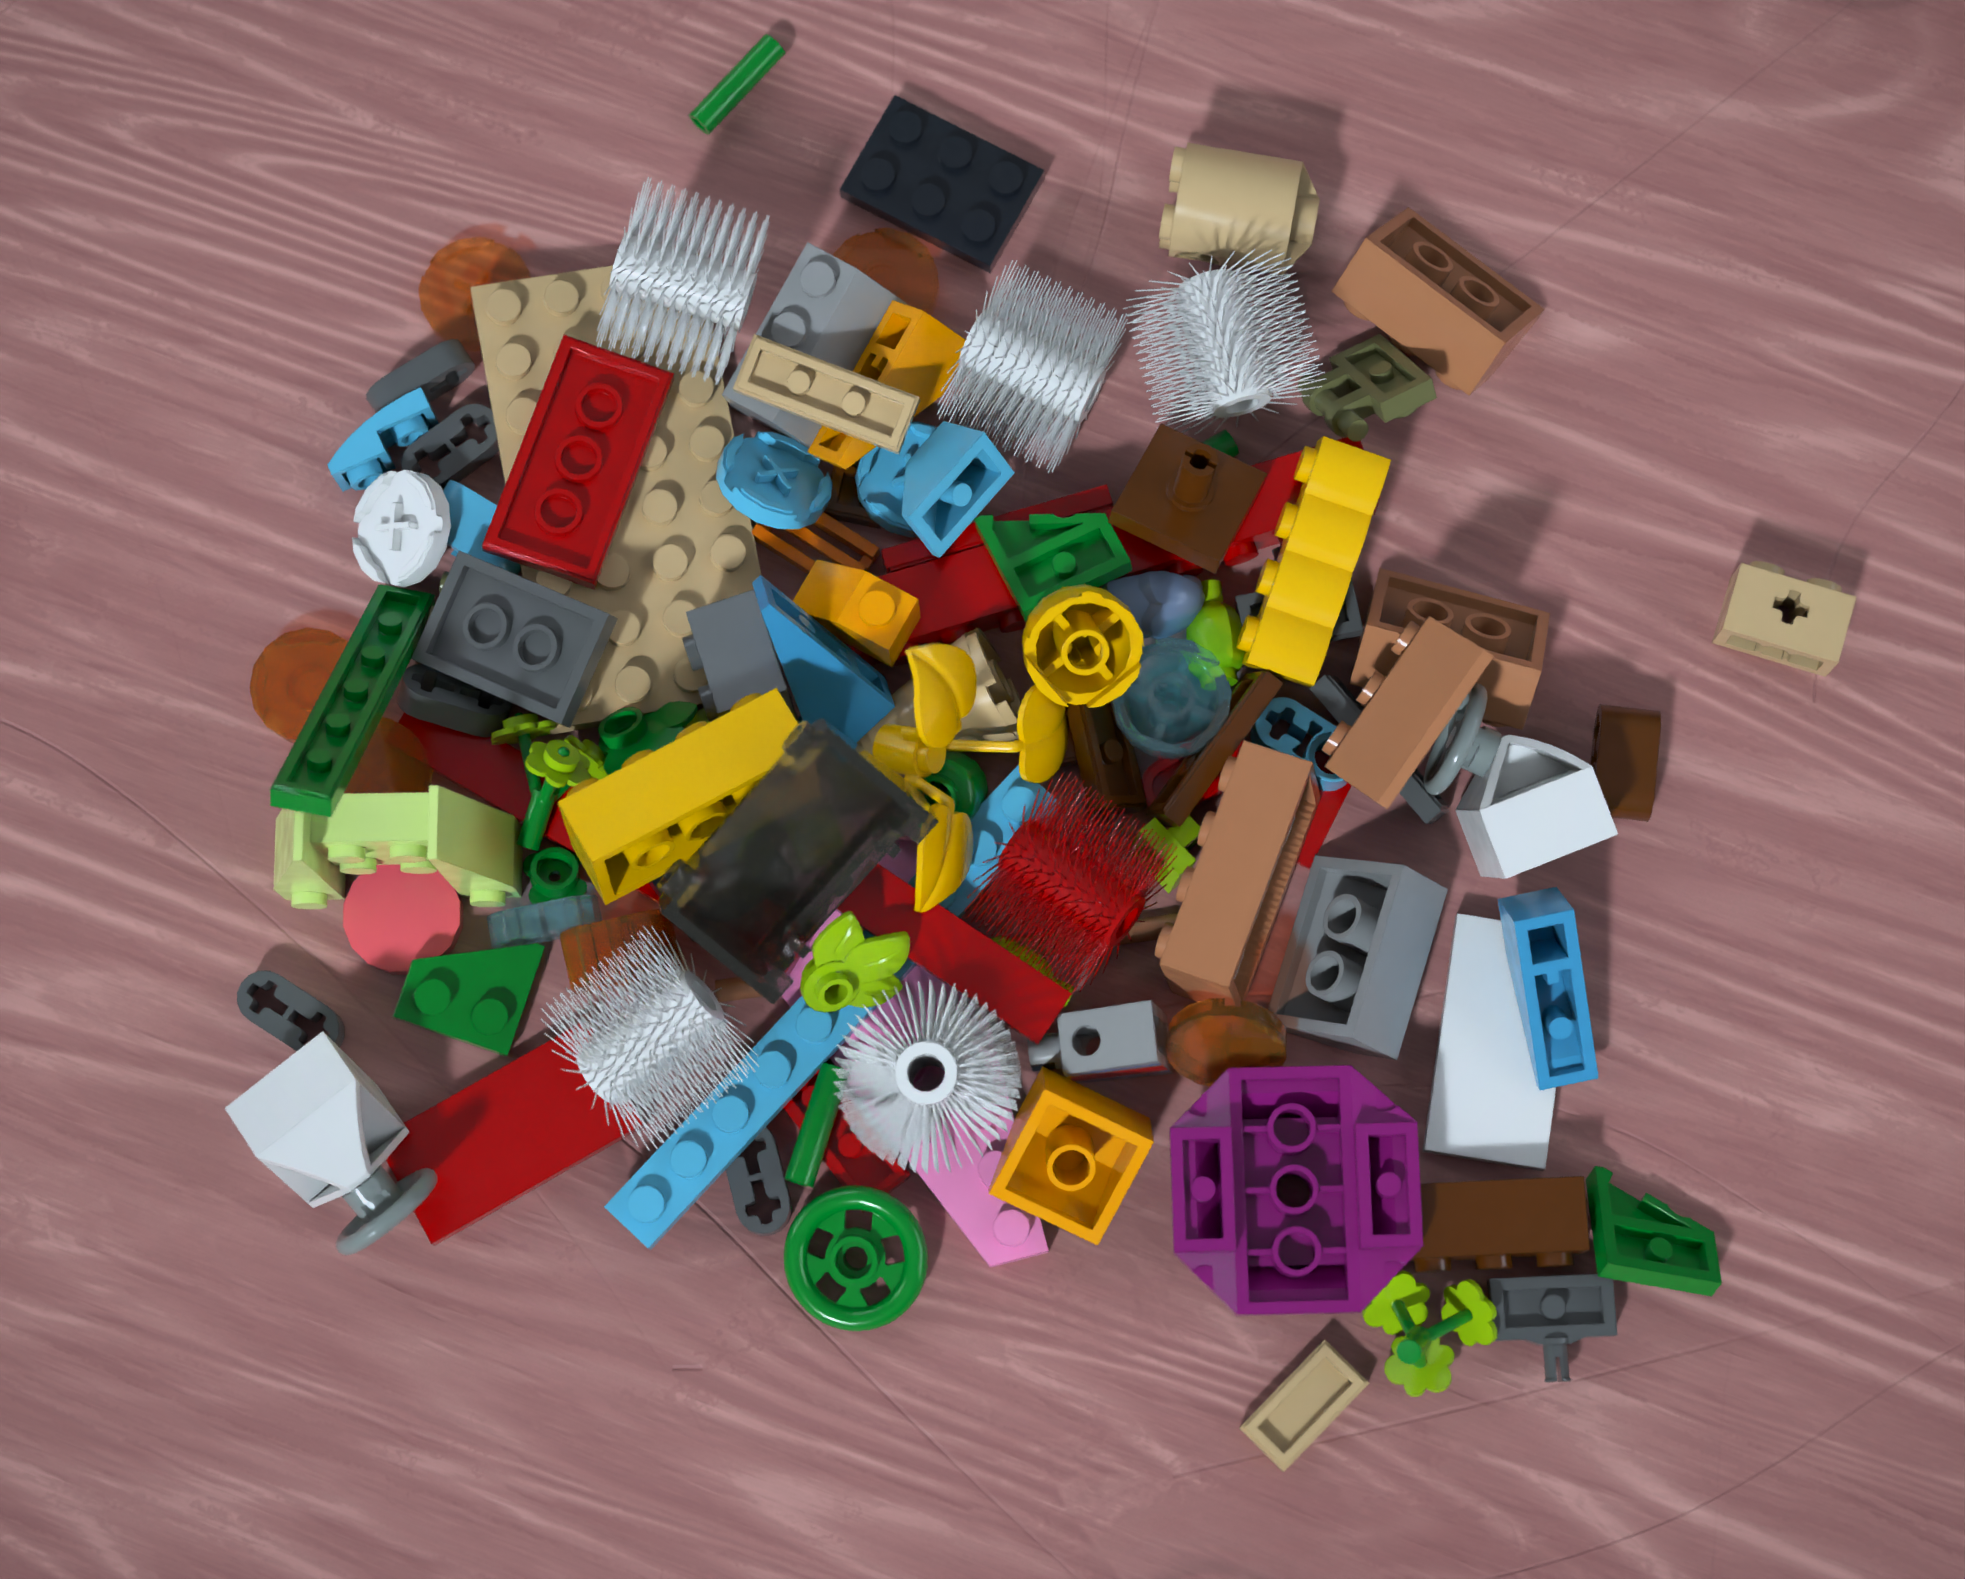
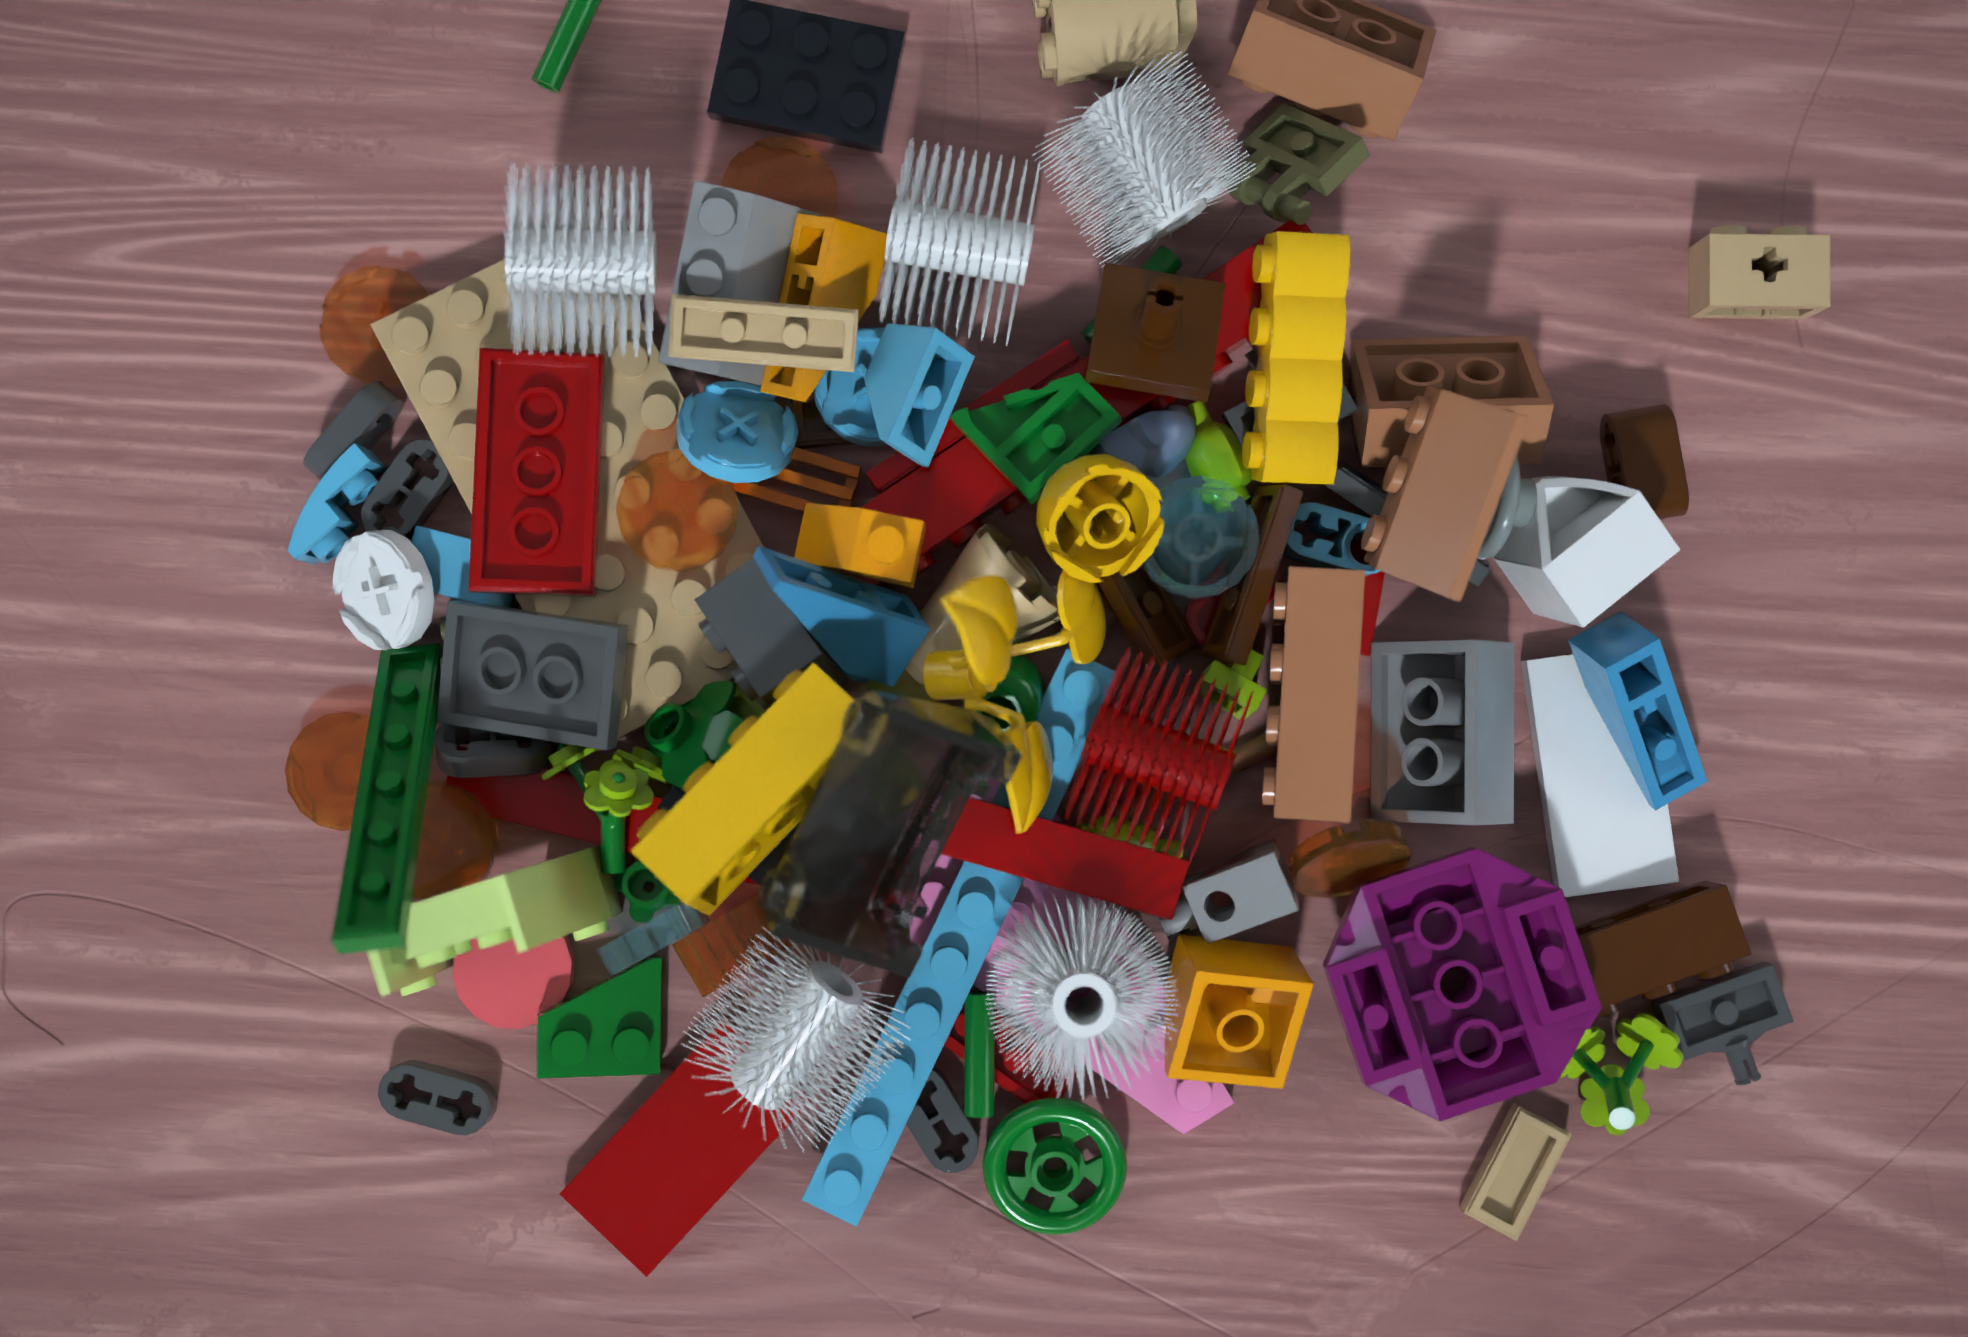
camera: 25 degrees left, 10 degrees up
white piece [225,1031,437,1255] -> none
lime plate [800,911,910,1012] -> none
green wing [1586,1166,1722,1297] -> none
none -> clear orange tile [616,449,739,573]

